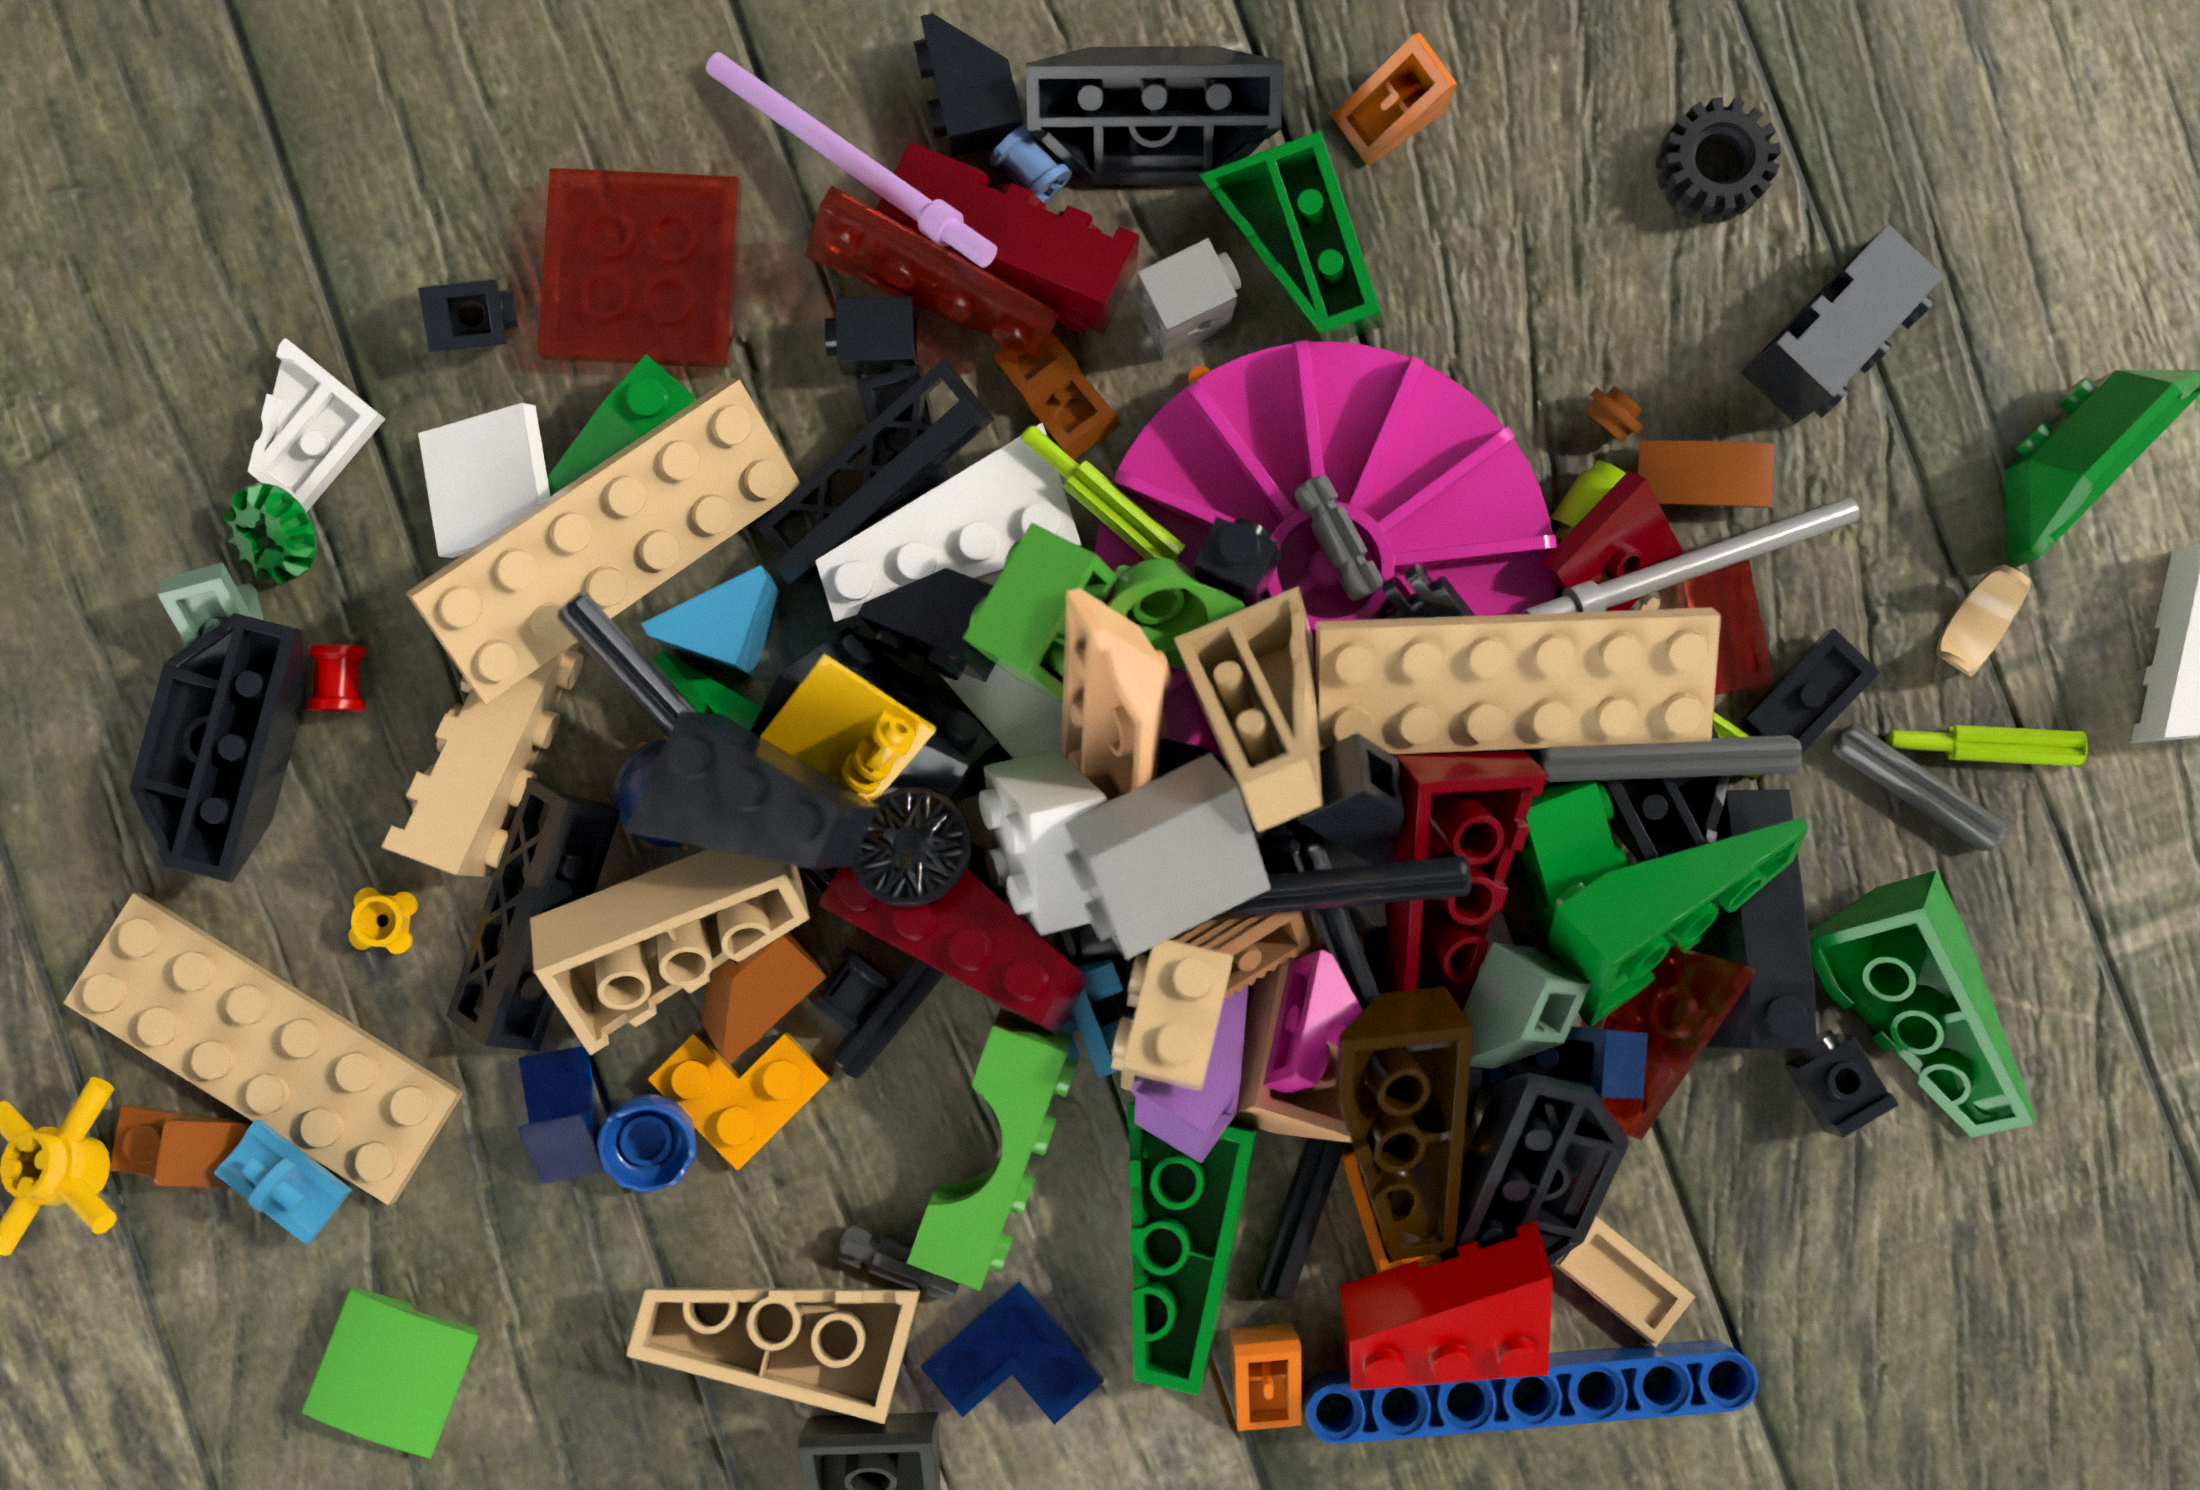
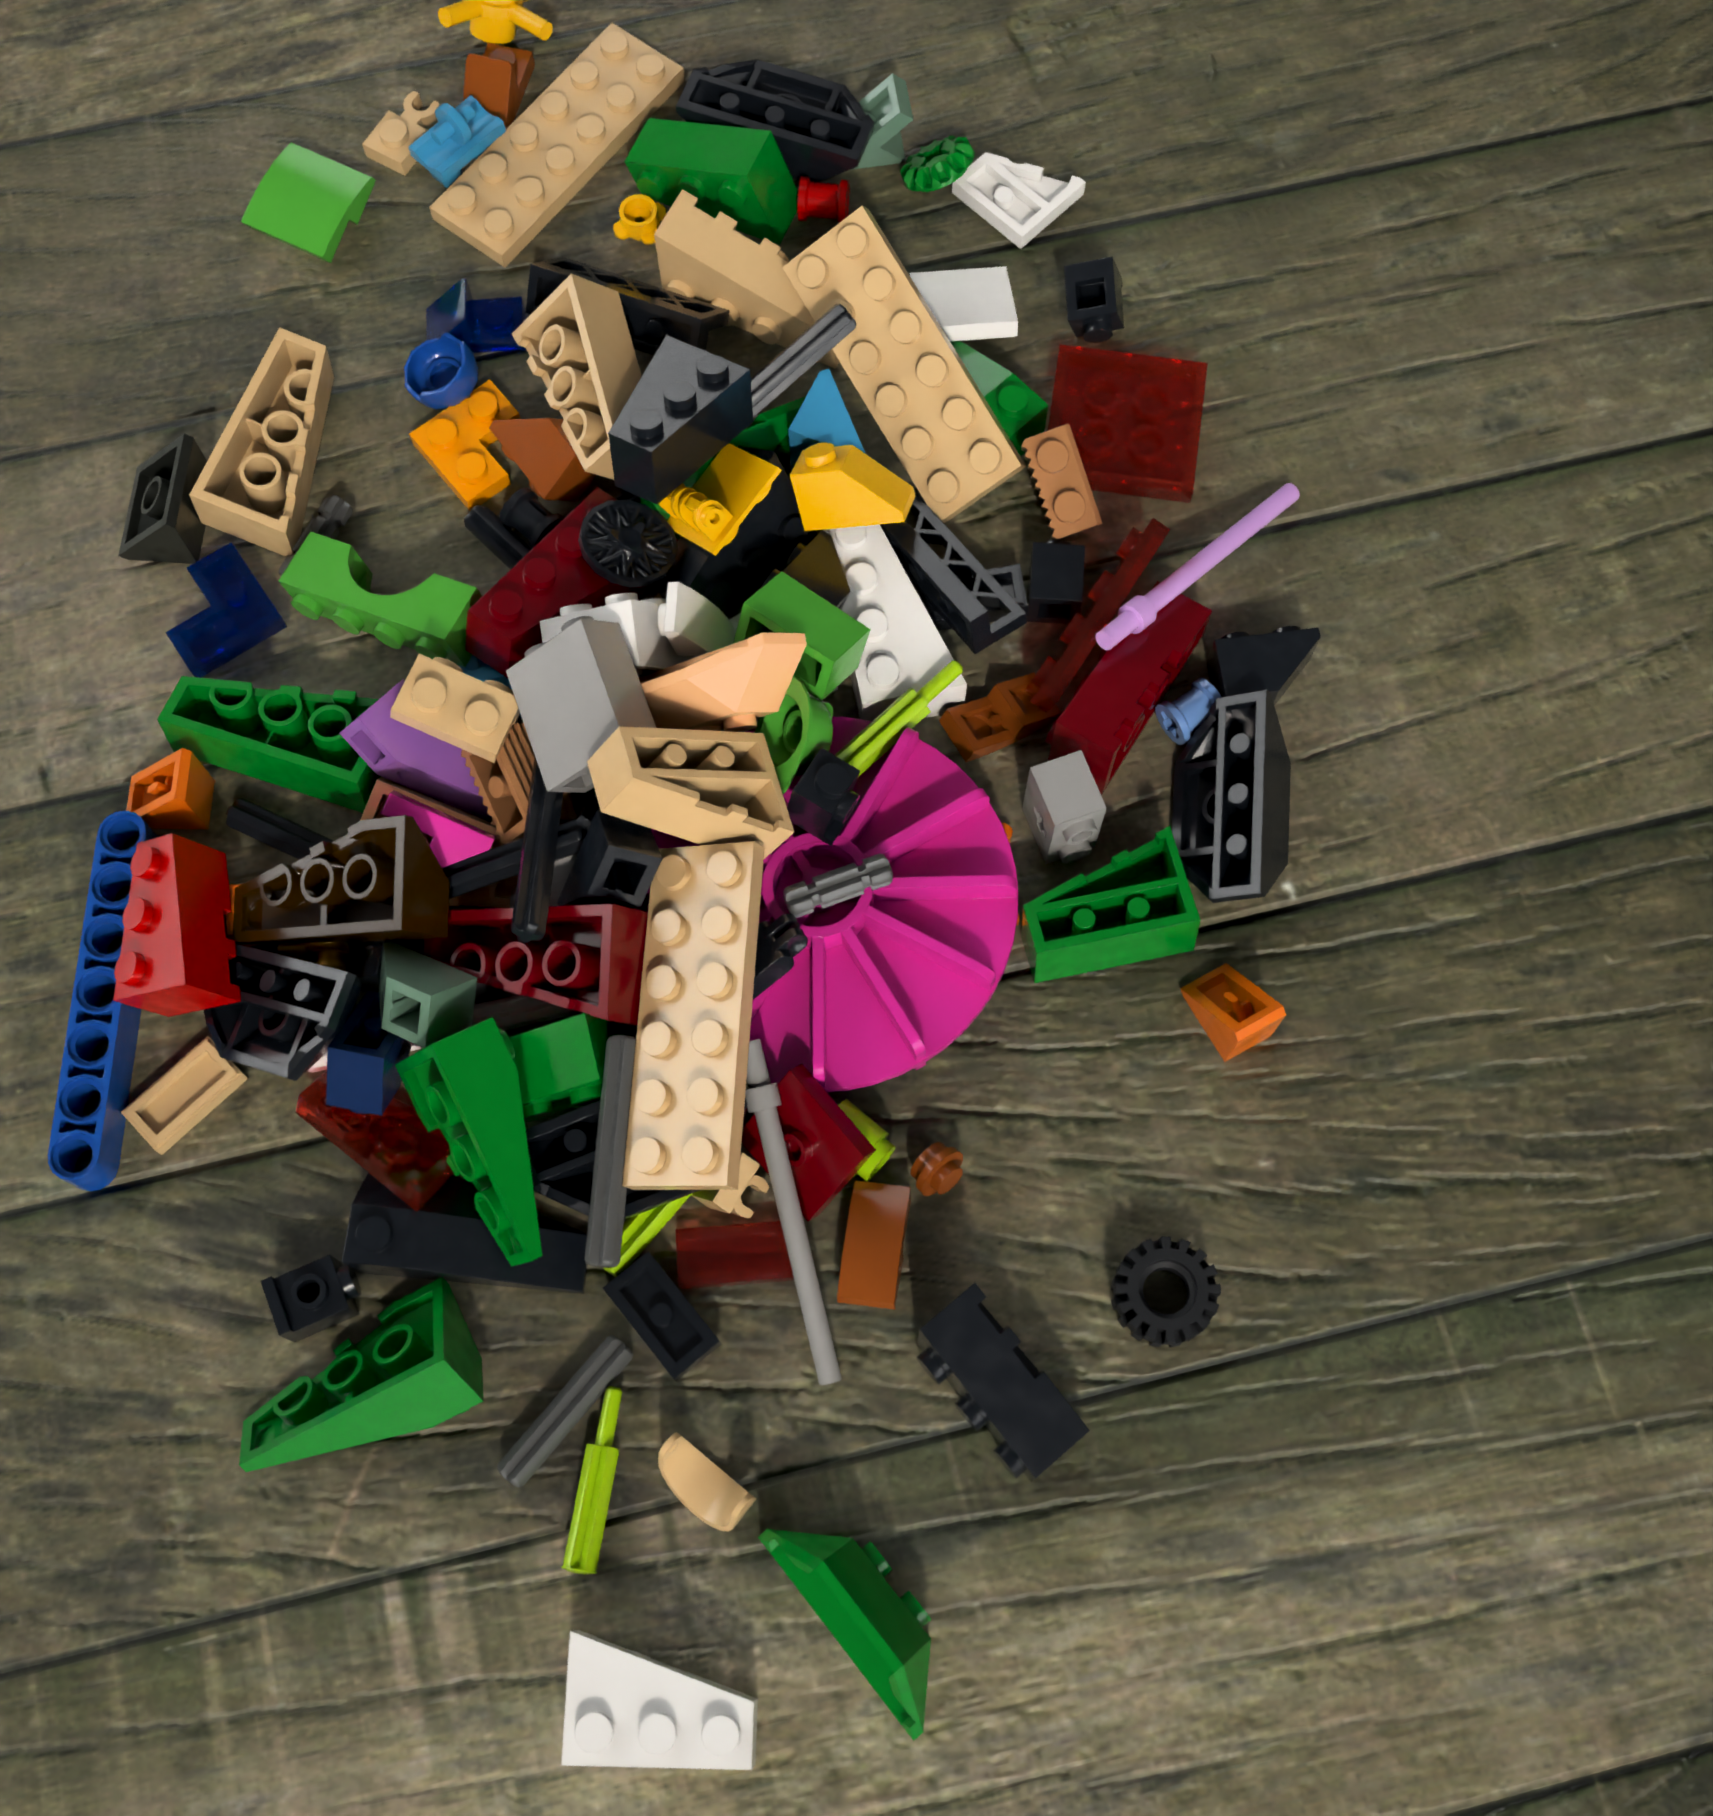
camera: 100 degrees right, 15 degrees down
none -> tan plate [362,91,440,176]
none -> green wedge [624,118,798,245]
none -> white slope [658,582,736,657]
none -> yellow slope [790,442,915,531]
none -> medium nougat brick [1021,423,1102,540]

